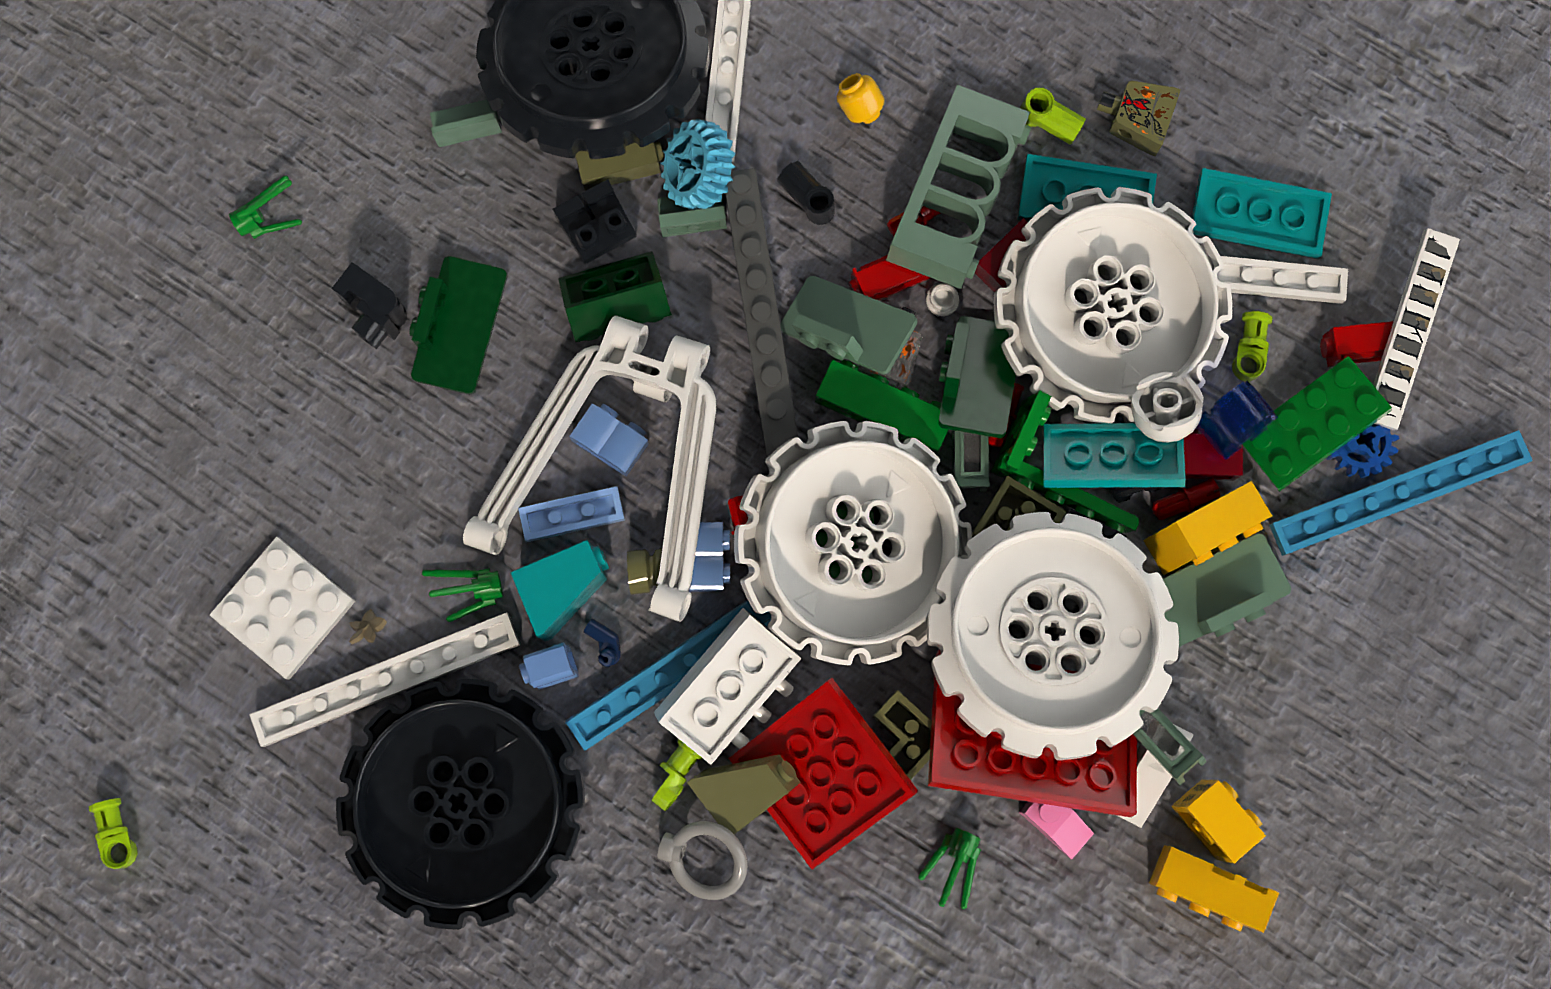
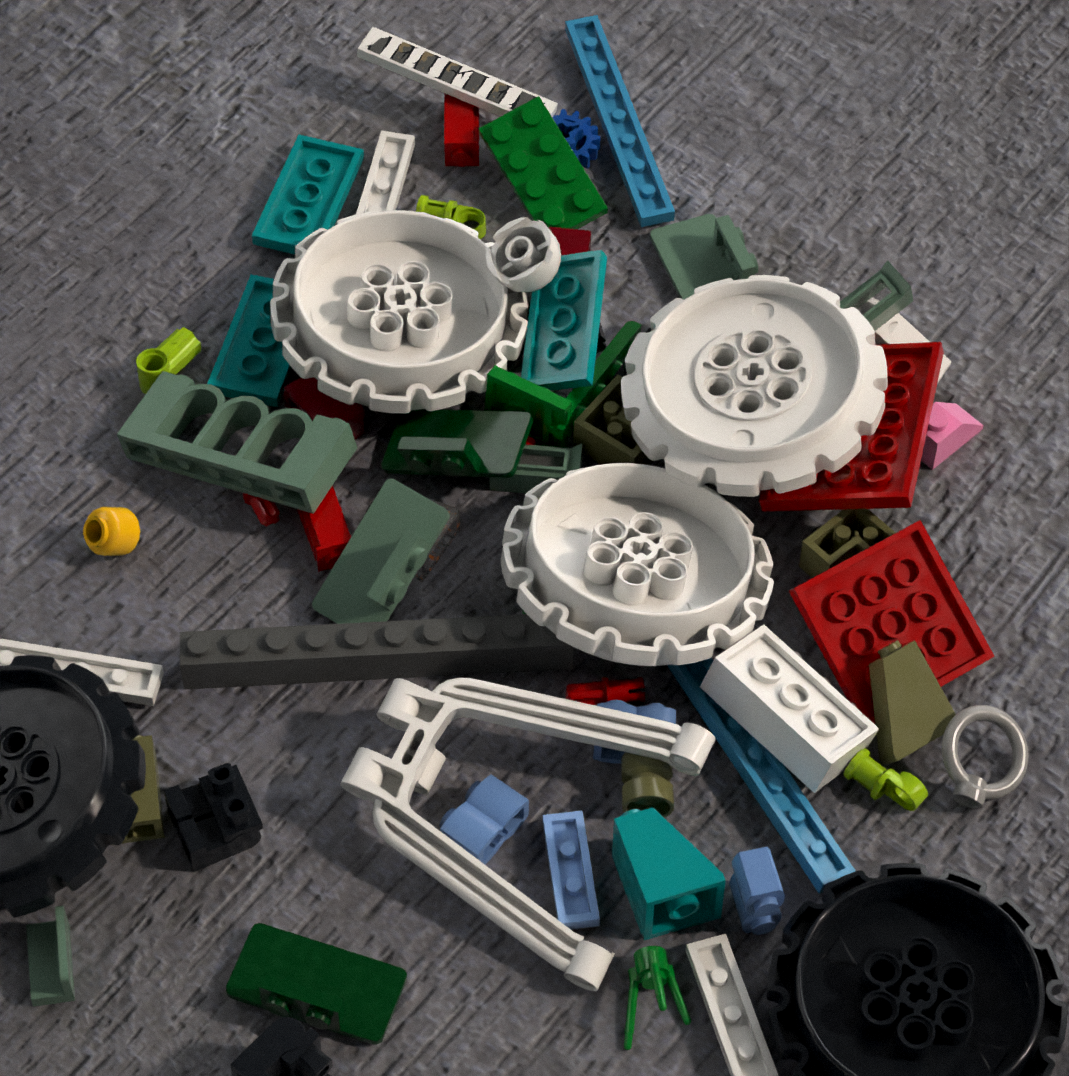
camera: 85 degrees left, 25 degrees down
dark green slope [558,251,672,343] -> none
dark blue arm [584,618,621,667] -> none
sand green panel [657,197,727,237] -> none
medium azure gear [660,119,736,210] -> none
black piece [777,160,835,225] -> none
green brick [815,360,948,455] -> none
green plant [918,827,981,909] -> none
white plate [926,283,959,316] -> none
olive torso [1097,81,1181,156] -> none
yellow wedge [1143,481,1272,575] -> none
yellow wedge [1149,845,1280,933] -> none
red axle [1152,478,1220,520] -> none
yellow brick [1171,780,1266,864] -> none
clear blue brick [1197,380,1278,460] -> none

